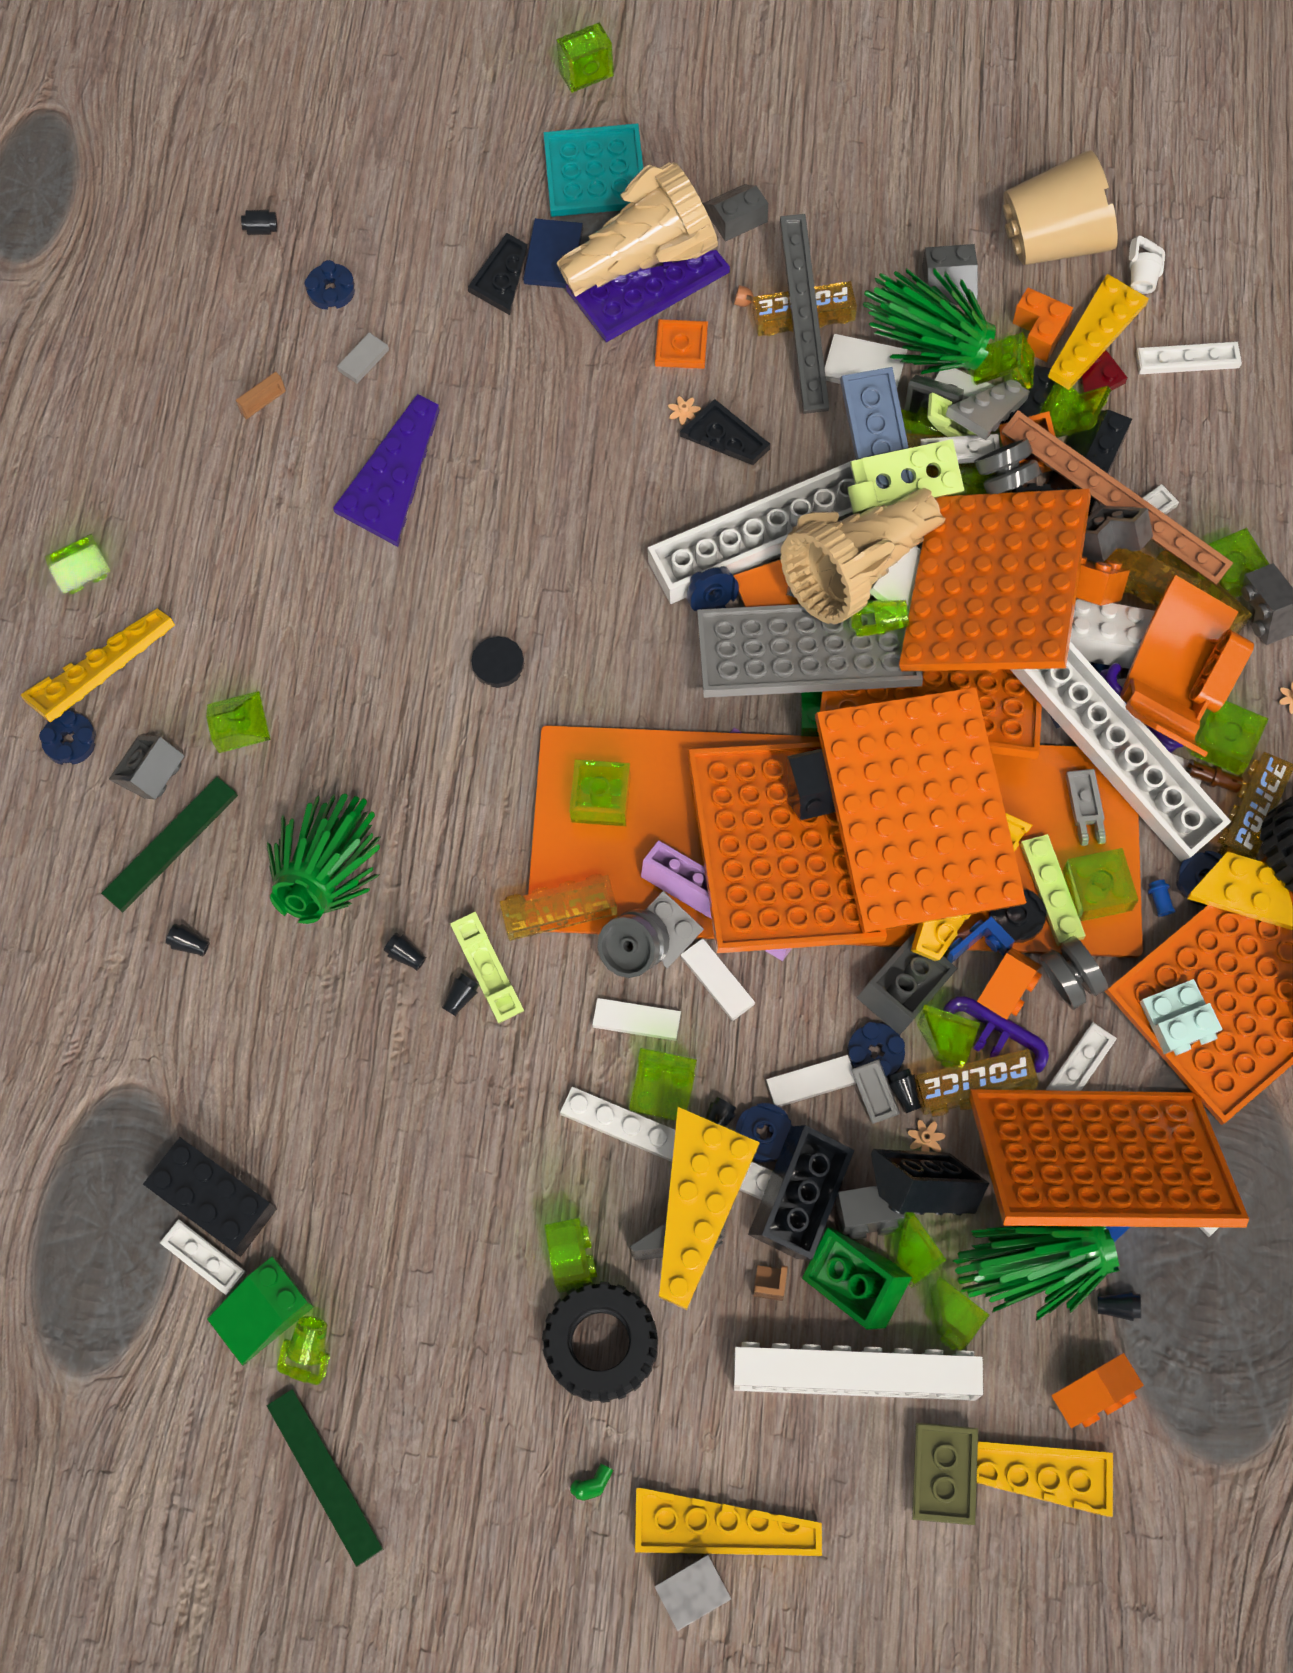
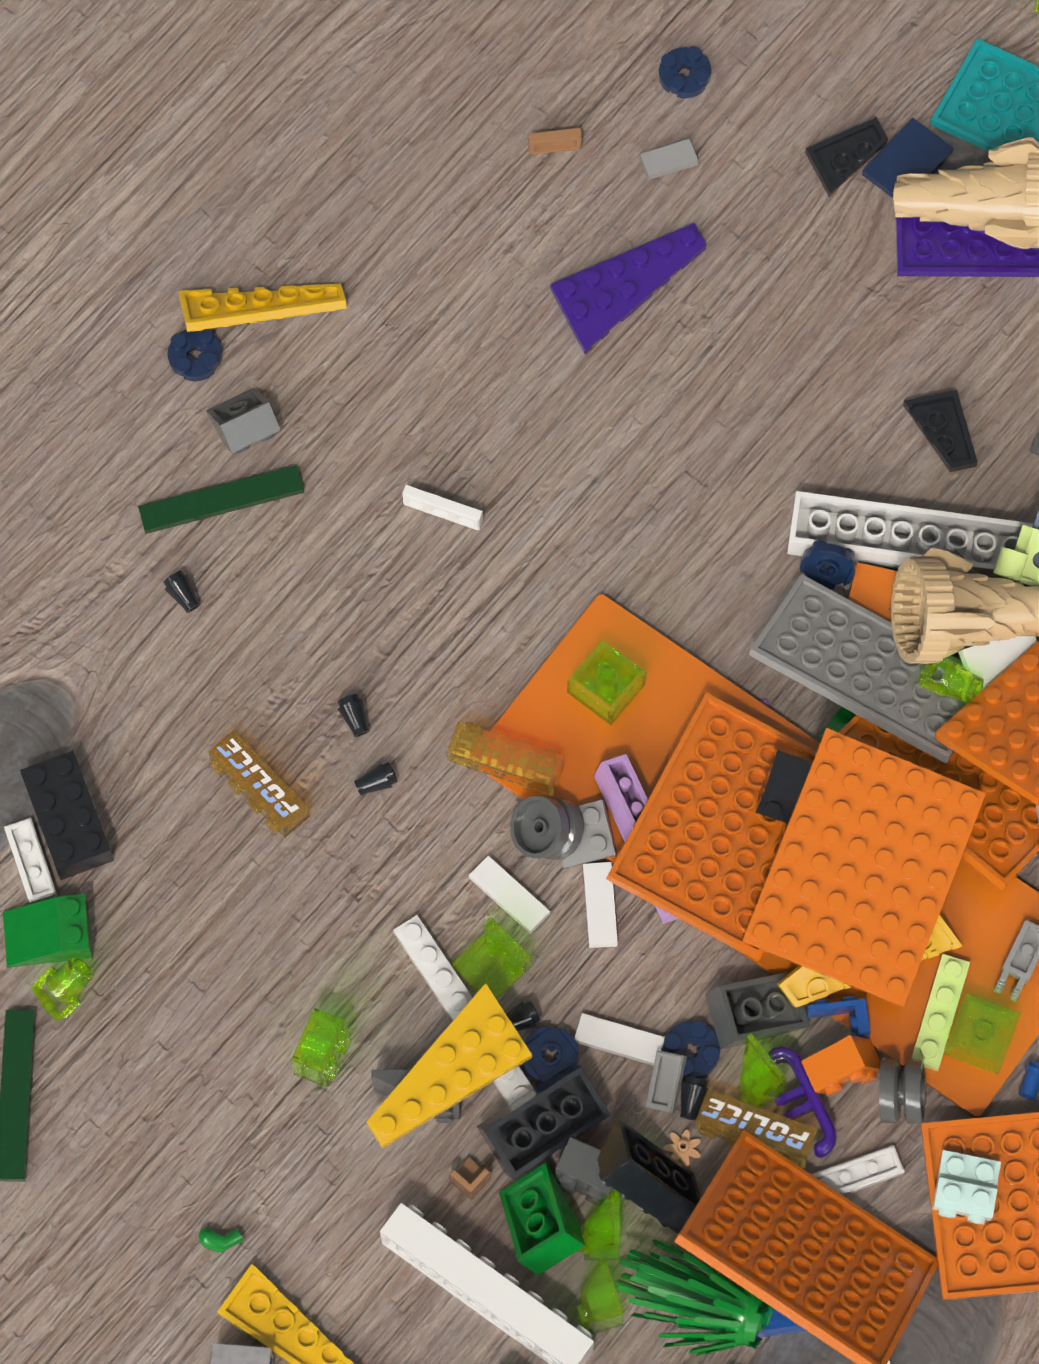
camera: 30 degrees right, 0 degrees up
clear neon green slope [45,534,111,594] -> none
clear neon green slope [206,691,271,753] -> none
green plant [267,793,381,924] -> none
yellowish green slope [450,912,524,1023] -> none
black tile [471,636,525,688] -> none
black tyre [542,1281,658,1403] -> none
orange tile [655,319,708,369] -> none
light nougat plant [668,396,701,425] -> none
black tile [989,889,1046,943] -> none
none -> clear yellow brick [208,730,310,838]
none -> white tile [402,485,483,530]

